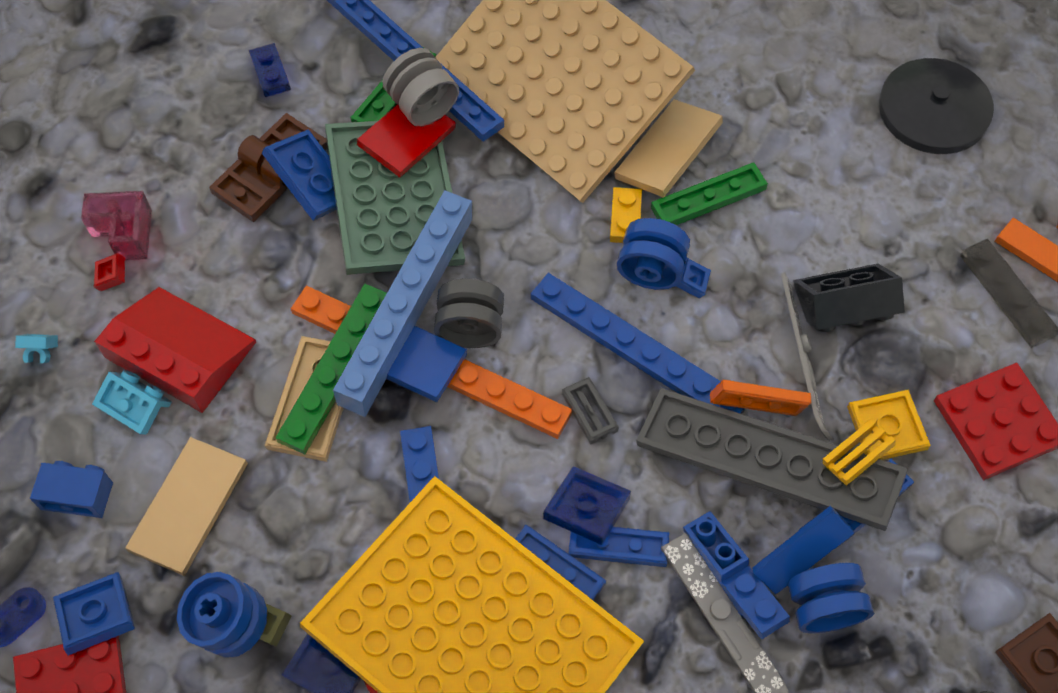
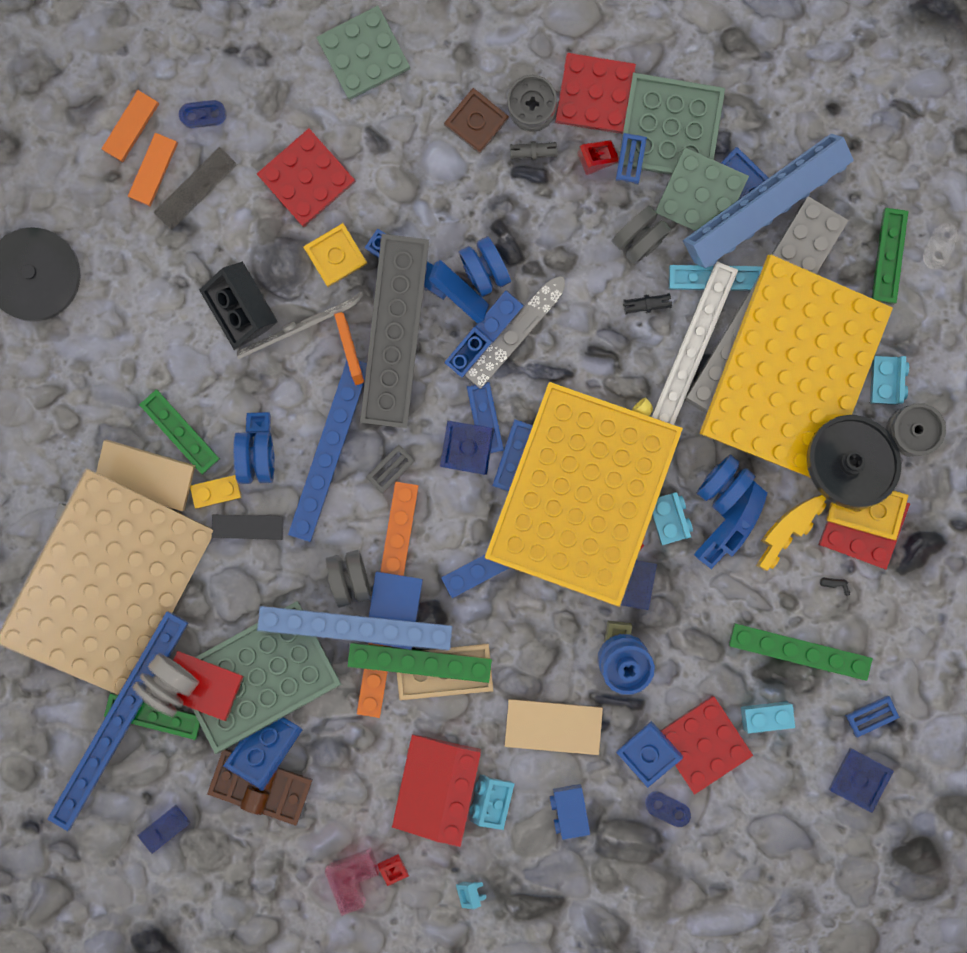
camera: 110 degrees left, 25 degrees up
yellow tile [823,418,896,486] -> none
none -> black tile [211,514,284,540]

